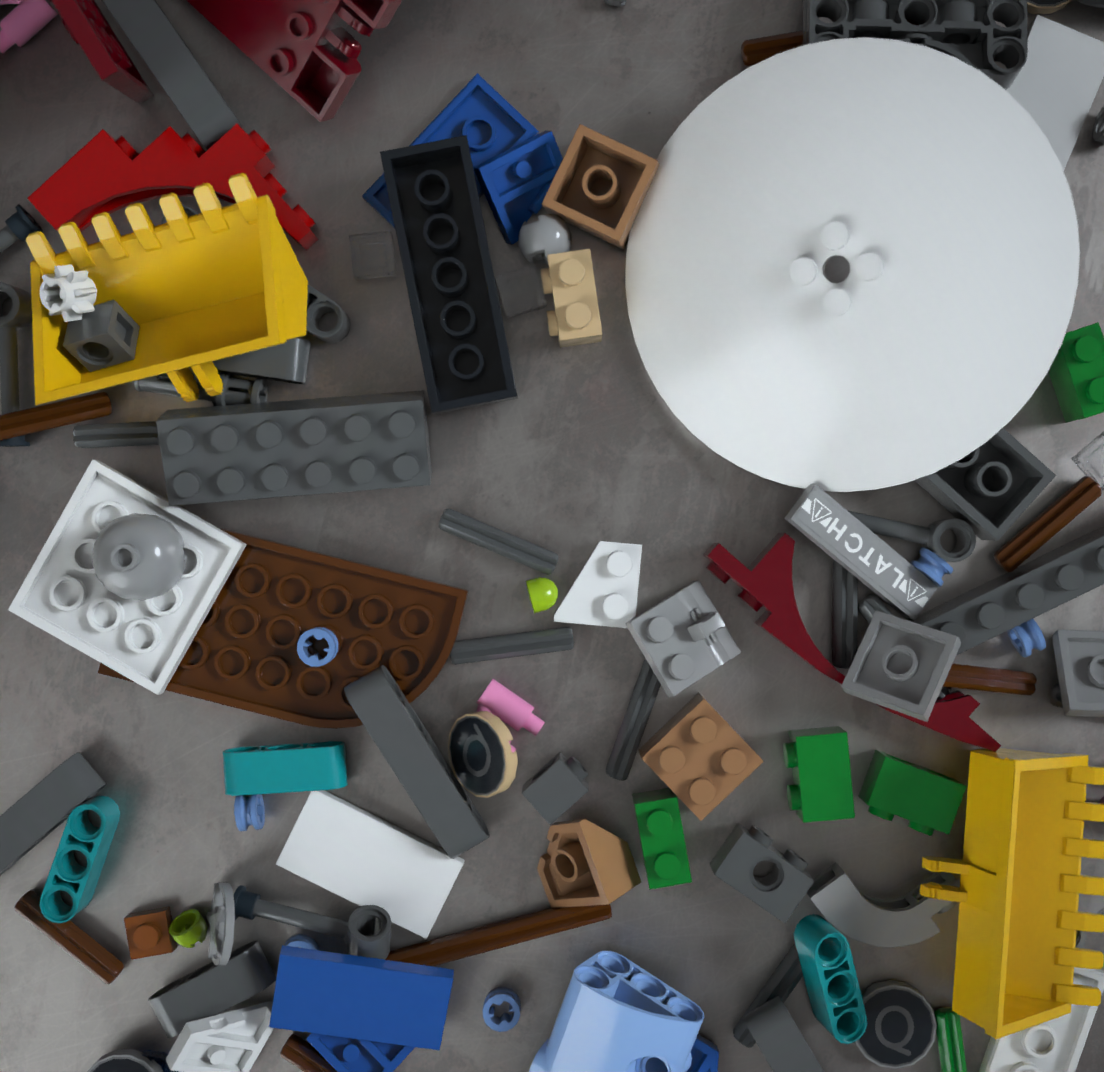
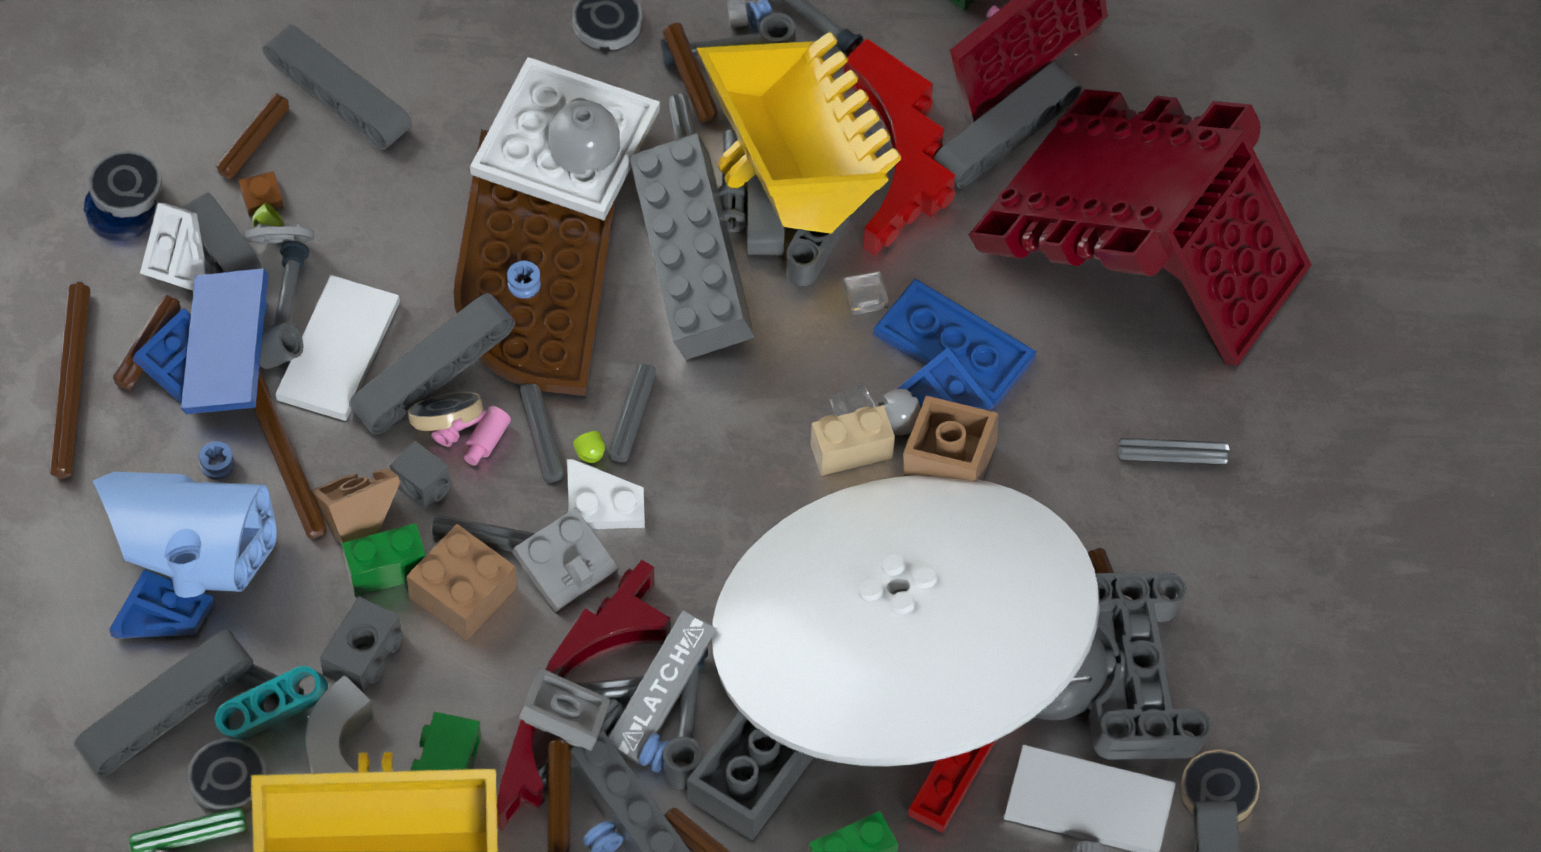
camera: 75 degrees right, 30 degrees down
white gear [39,264,97,322] -> none
teal beam [40,795,120,923] -> none
dark grey brick [63,300,140,372] -> none
teal beam [223,741,348,796] -> none
medium blue bush [234,794,265,832] -> none
black brick [380,135,518,414] -> none
green brick [783,726,855,823] -> none

